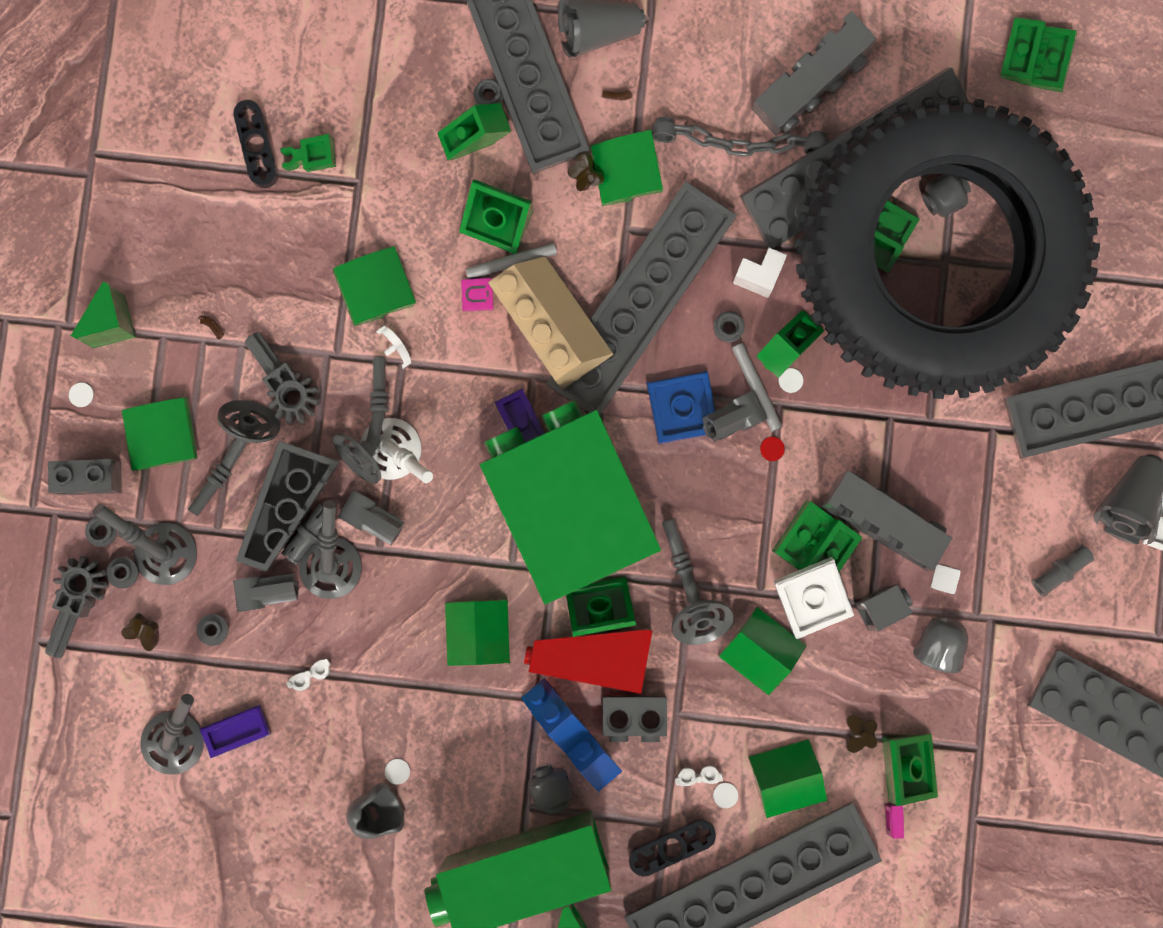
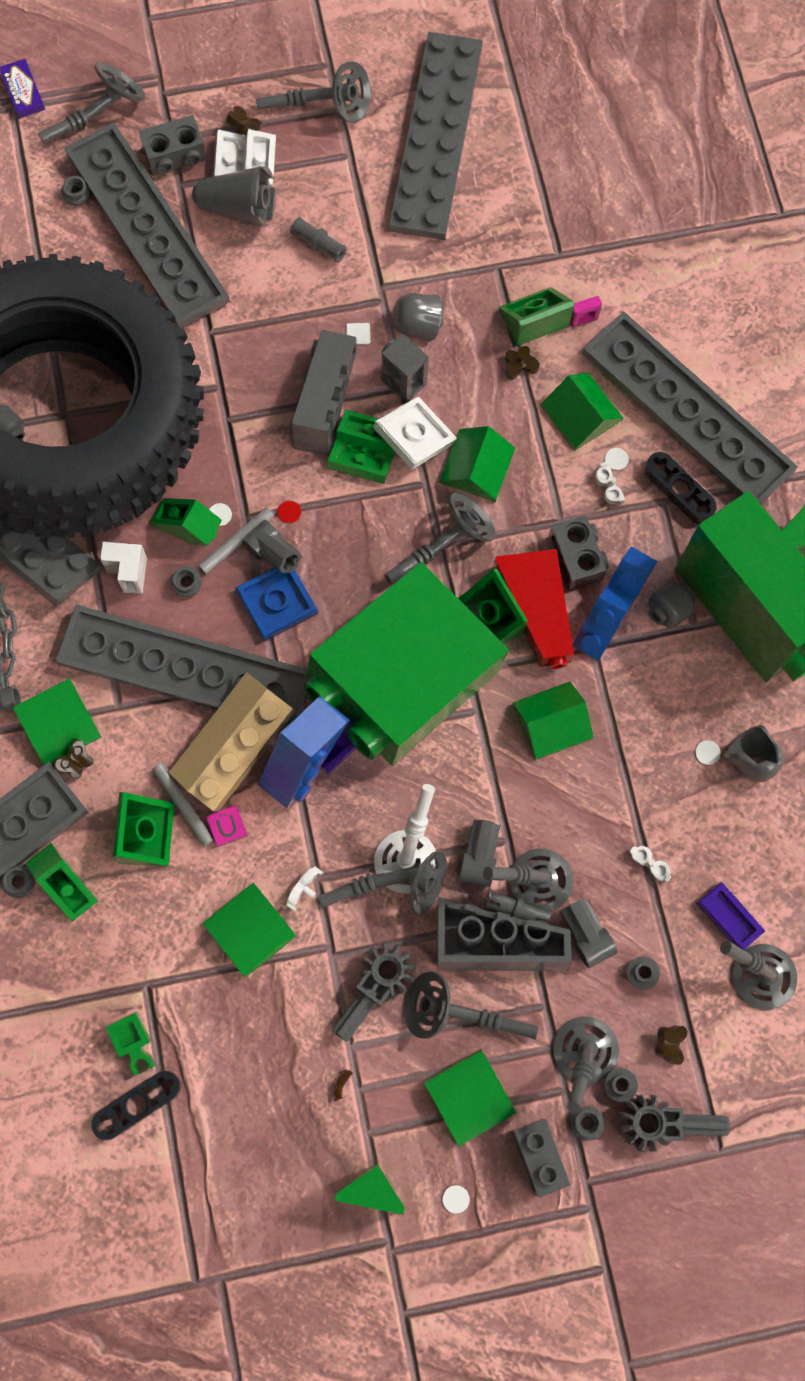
camera: 115 degrees left, 10 degrees down
none -> blue wedge [258,696,350,808]

